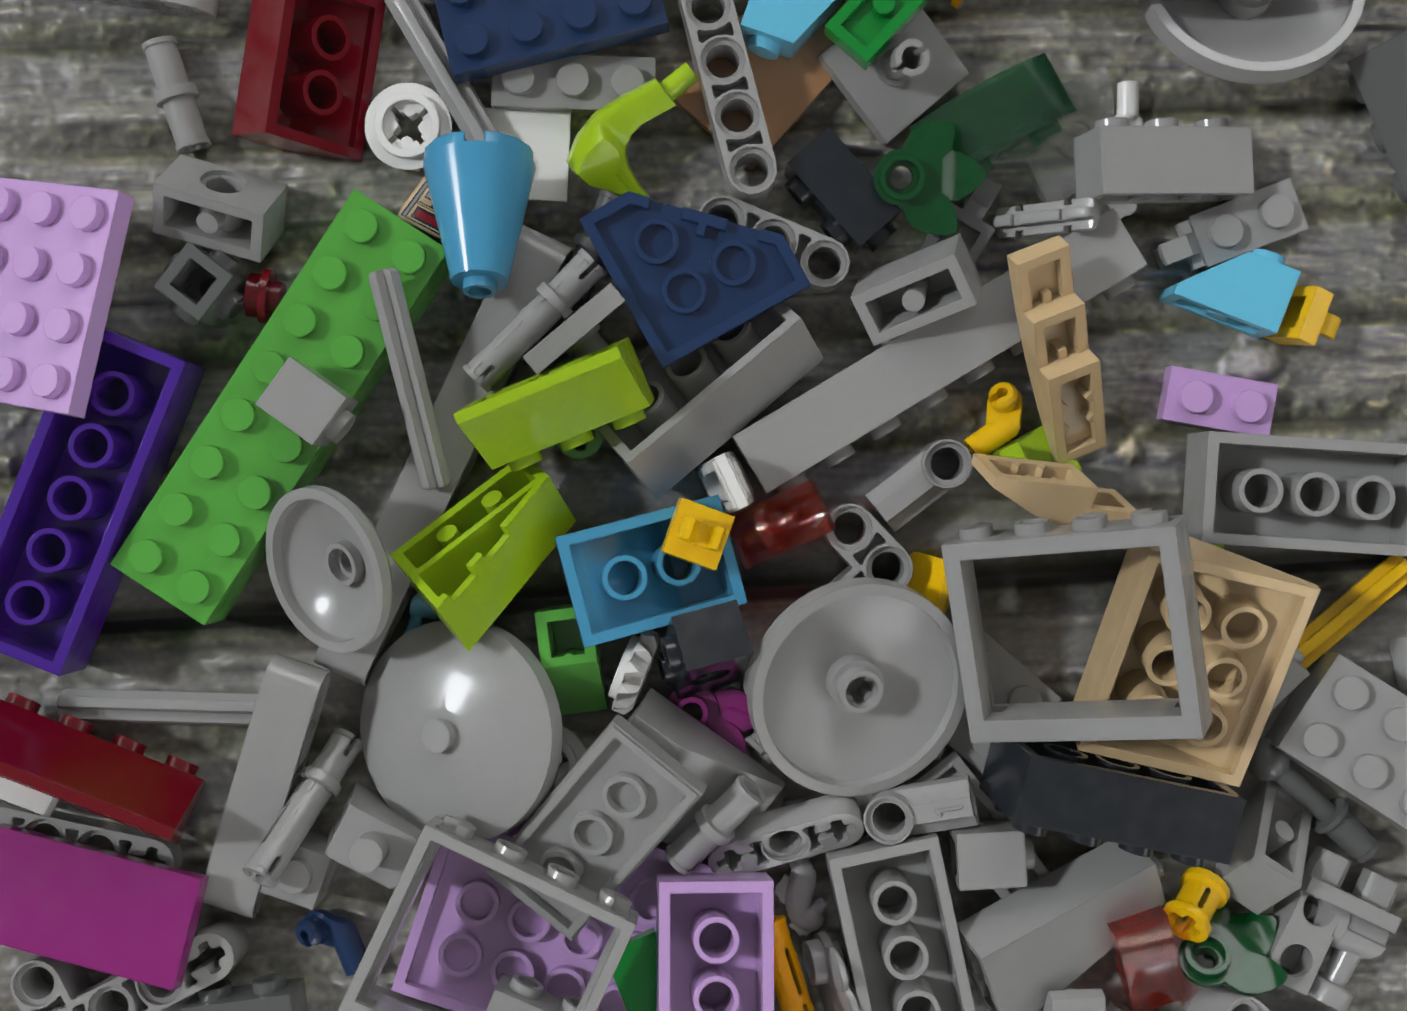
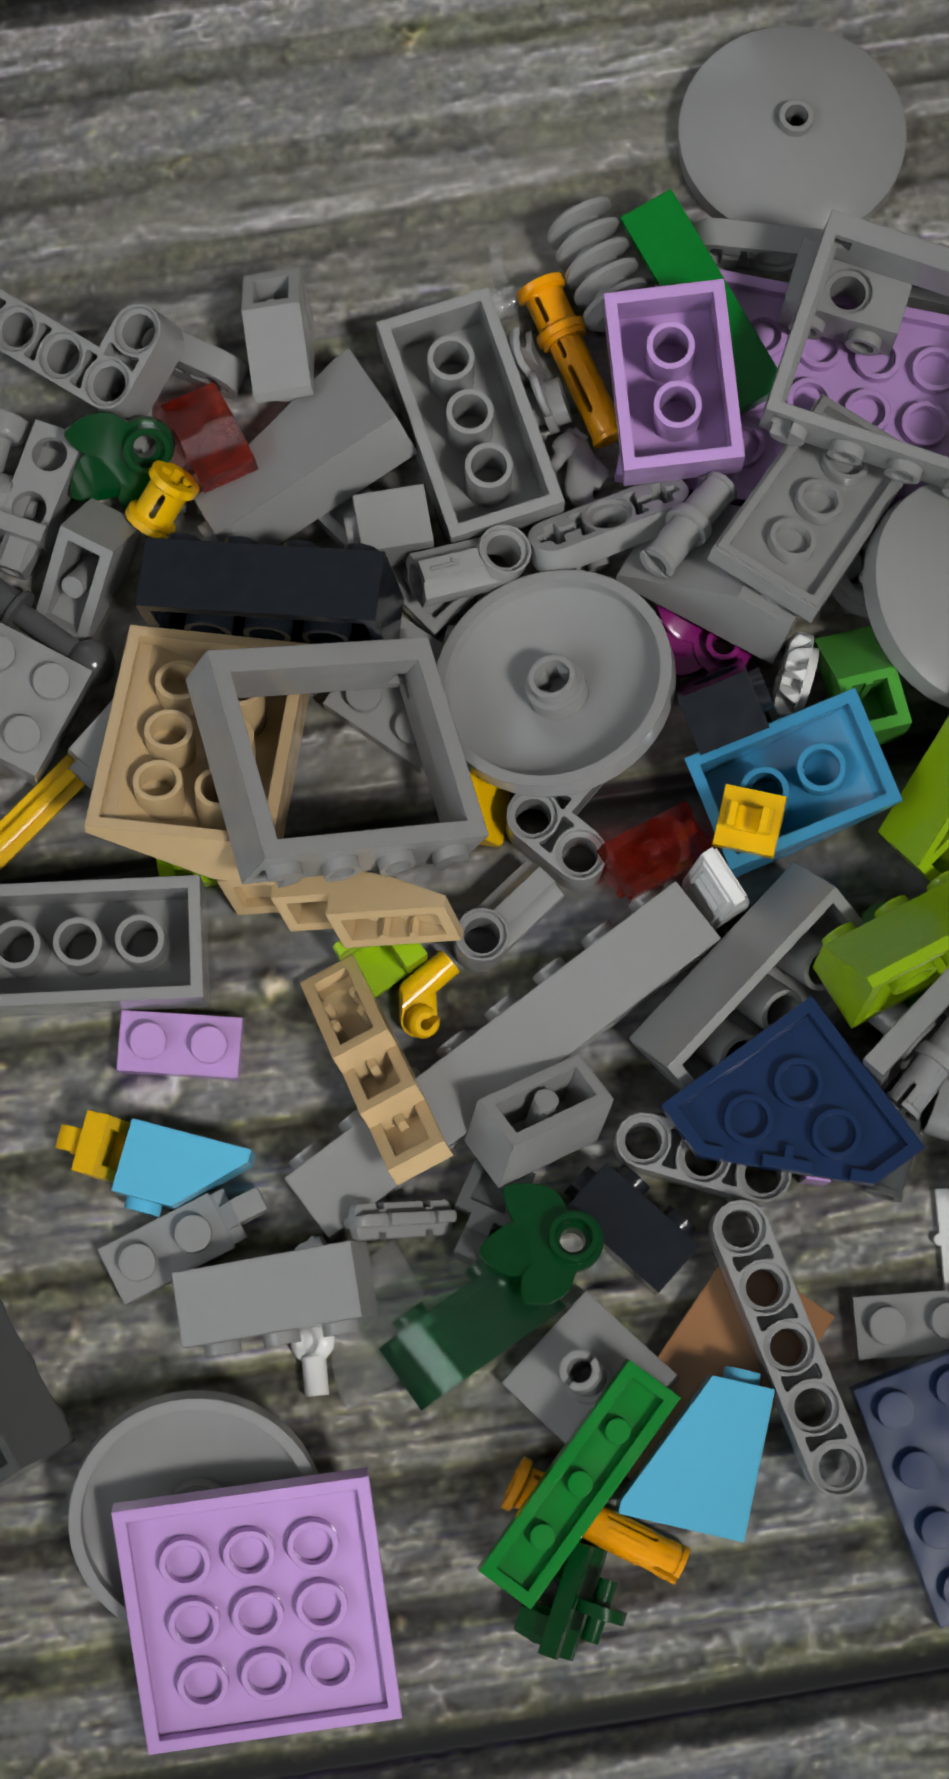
camera: 170 degrees right, 10 degrees down
lime animal [566,62,699,200] -> none

